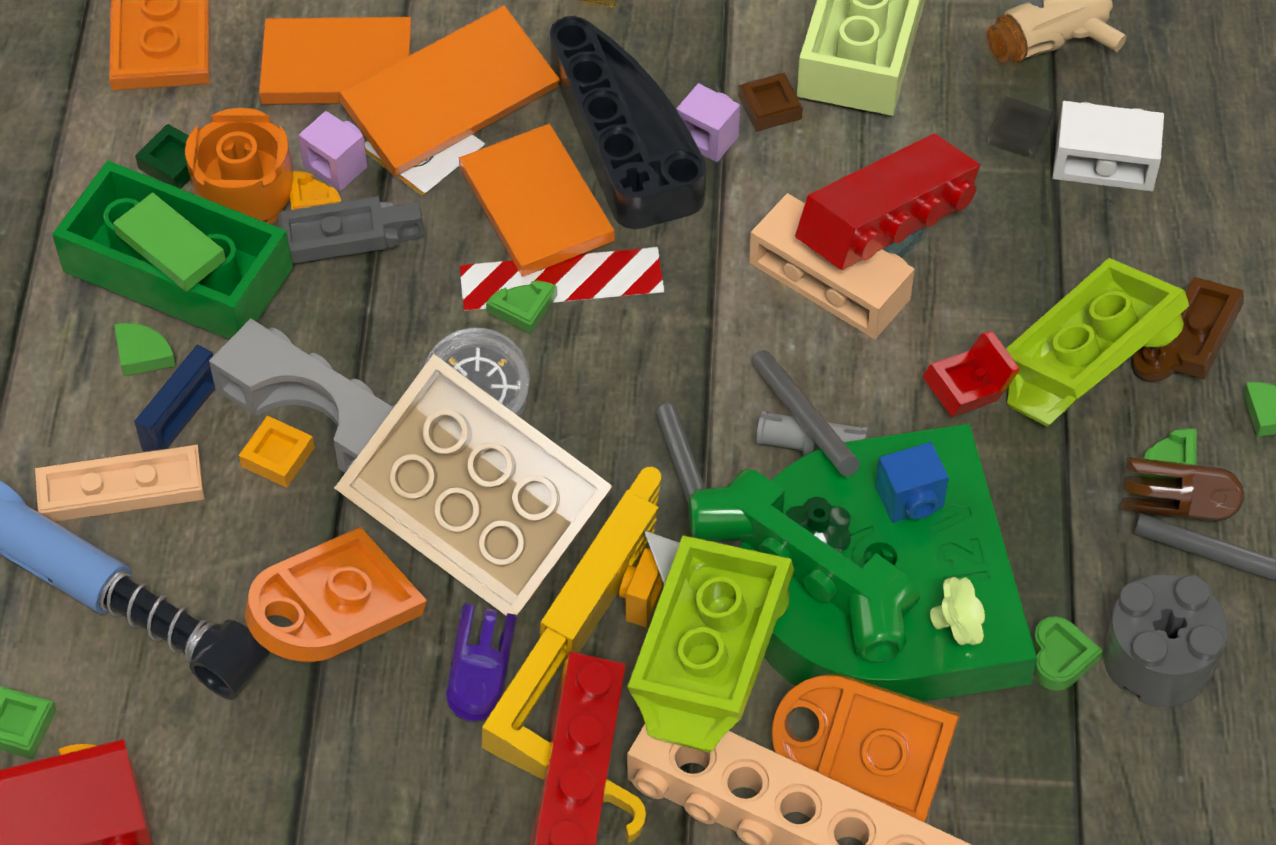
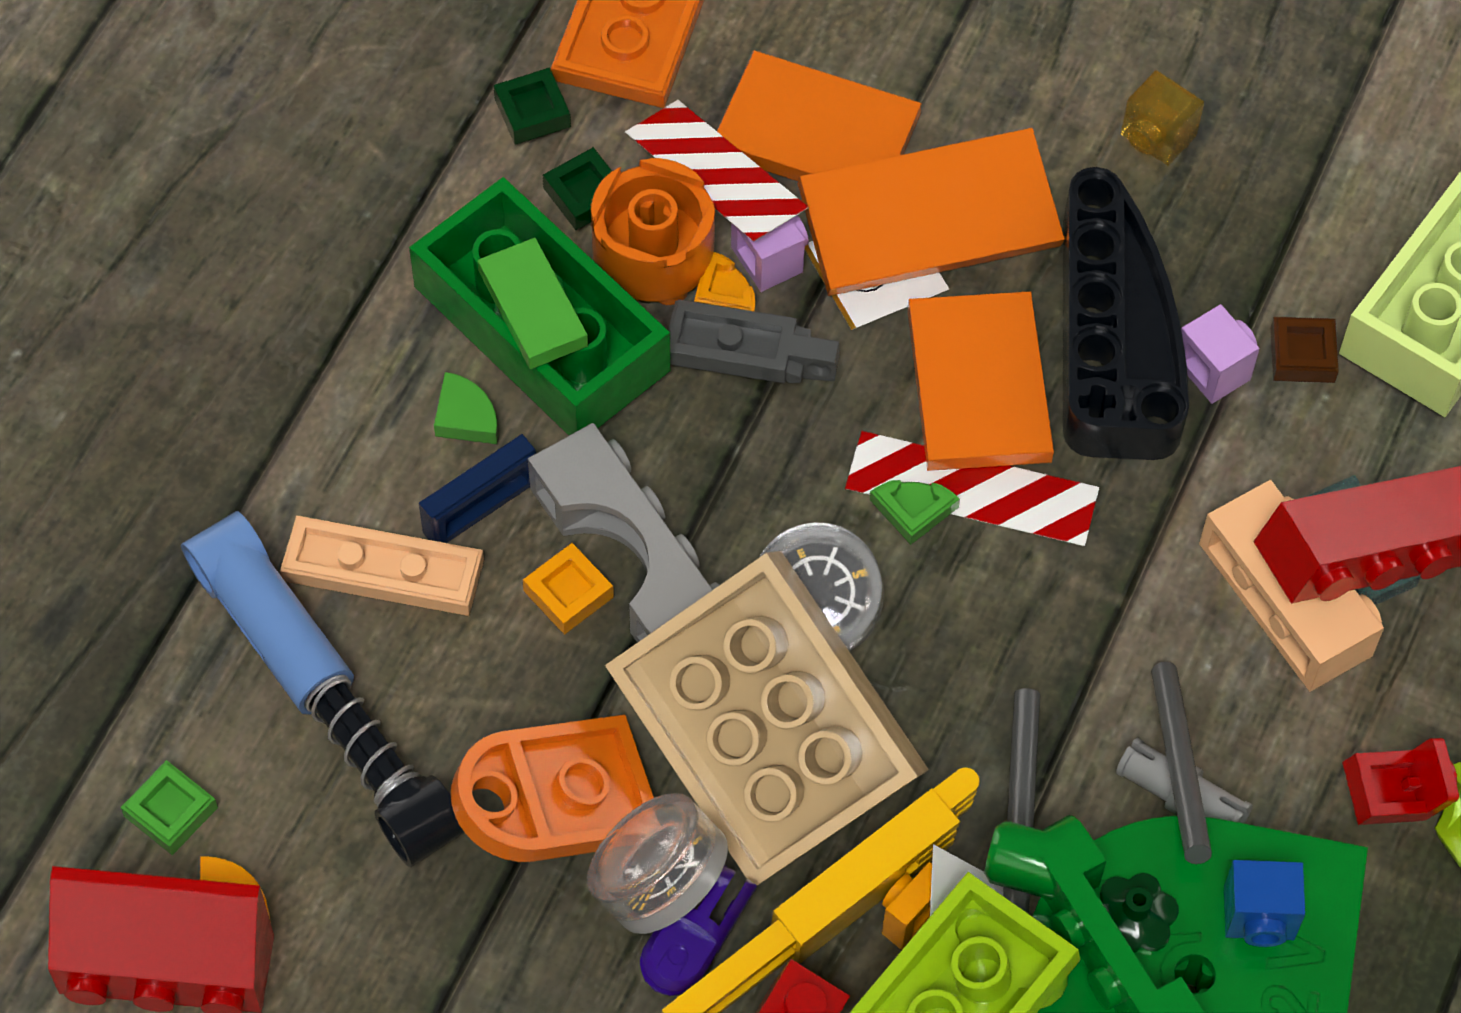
camera: 20 degrees right, 5 degrees up
none -> dark green plate [493,67,571,145]
none -> clear piece [587,793,728,934]
none -> sticker [625,100,809,242]

